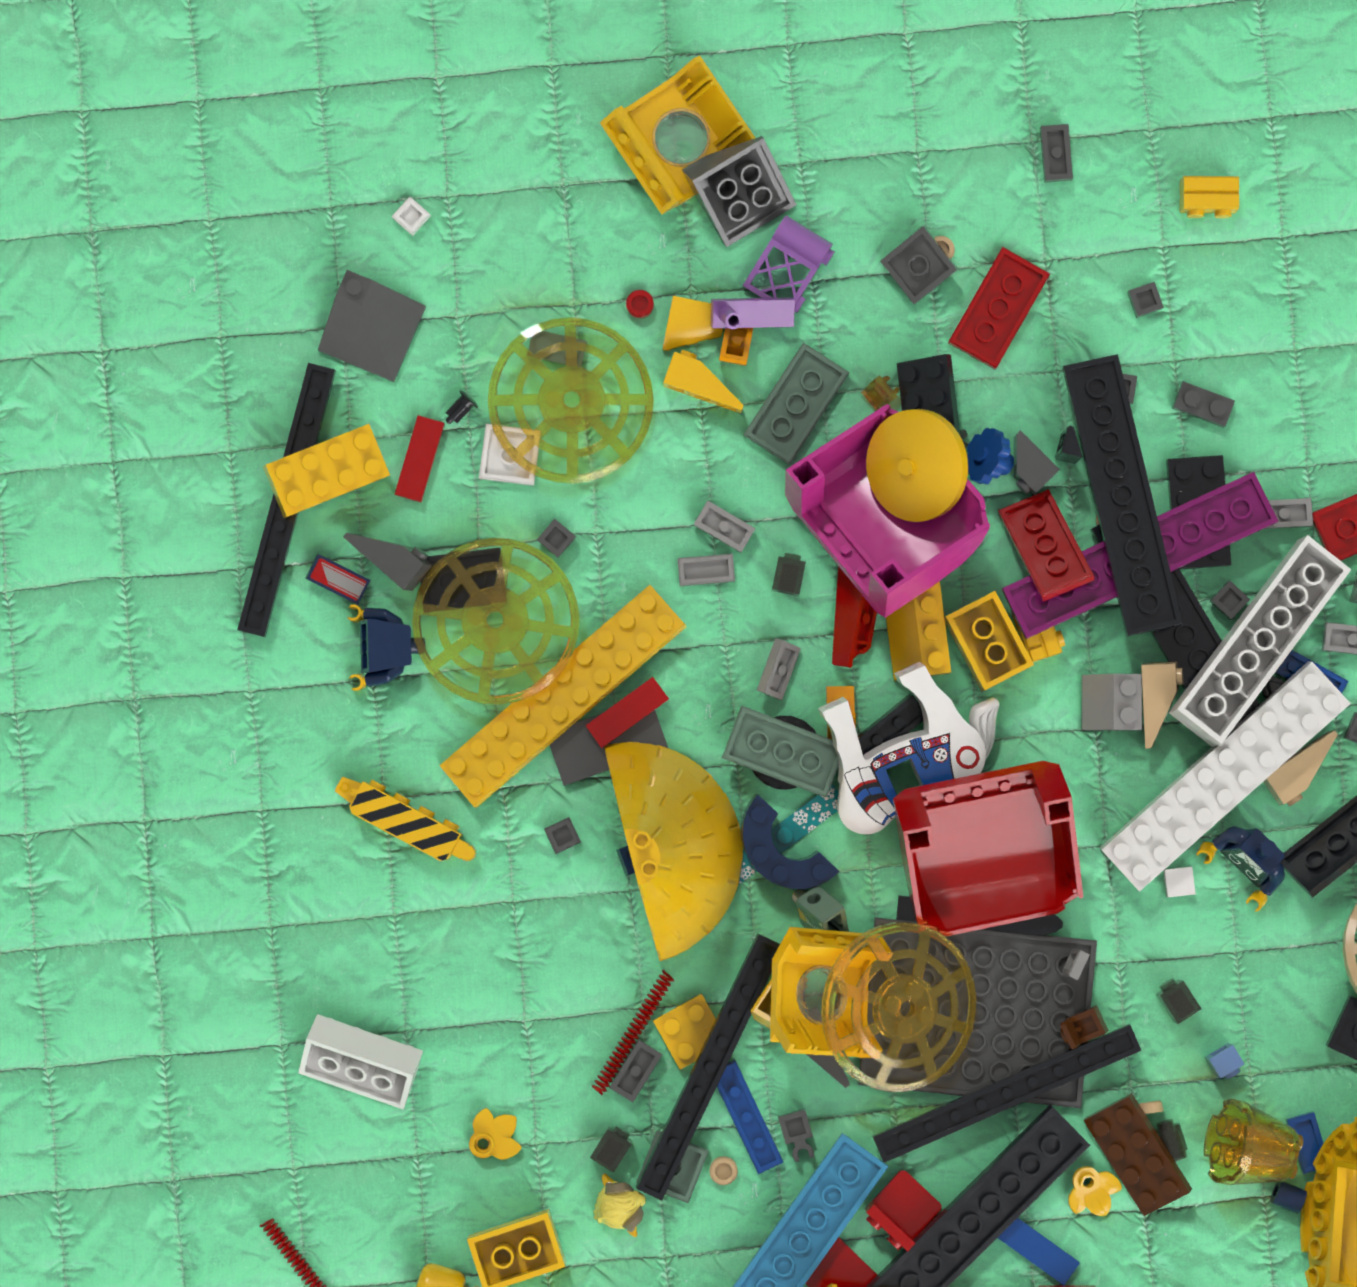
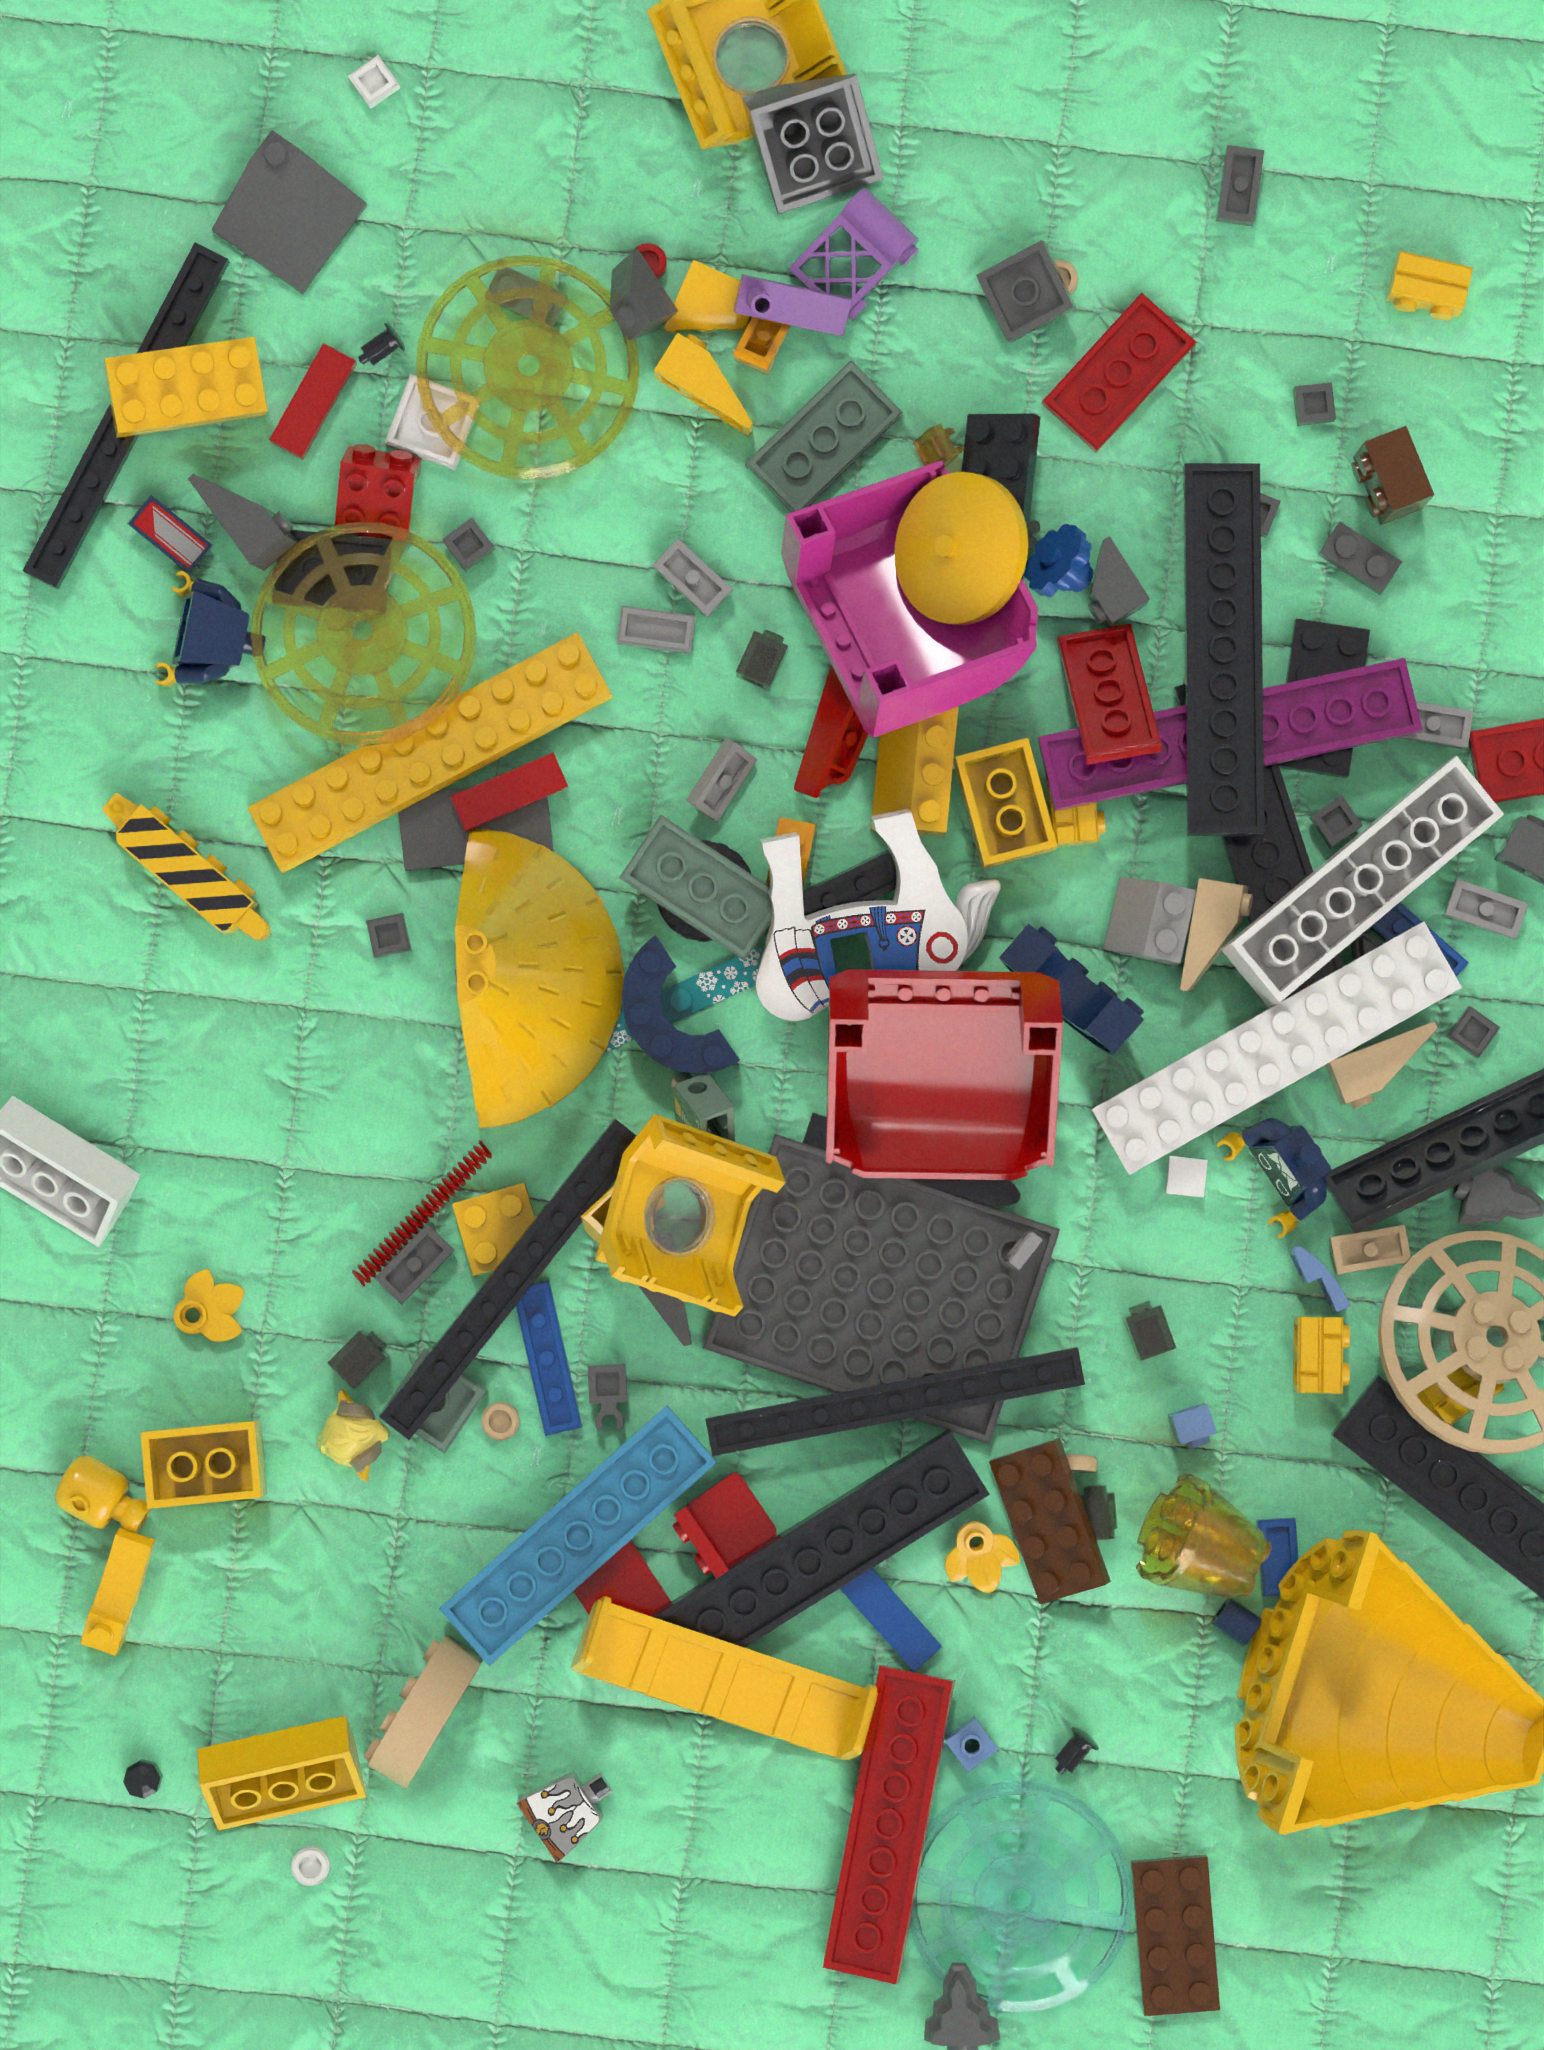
camera: 10 degrees right, 0 degrees up
clear yellow dish [821,922,976,1092] -> none
black slope [1055,425,1082,464] -> none
reddish brown bracket [1060,1005,1109,1049] -> none
none -> red bracket [335,444,422,542]
none -> dark grey slope [609,249,678,341]
none -> dark blue brick [999,924,1144,1055]
none -> medium blue slope [1288,1246,1350,1312]
none -> yellow brick [1293,1316,1350,1394]
none -> tan plate [1329,1225,1411,1275]
none -> reddish brown brick [1351,426,1434,525]

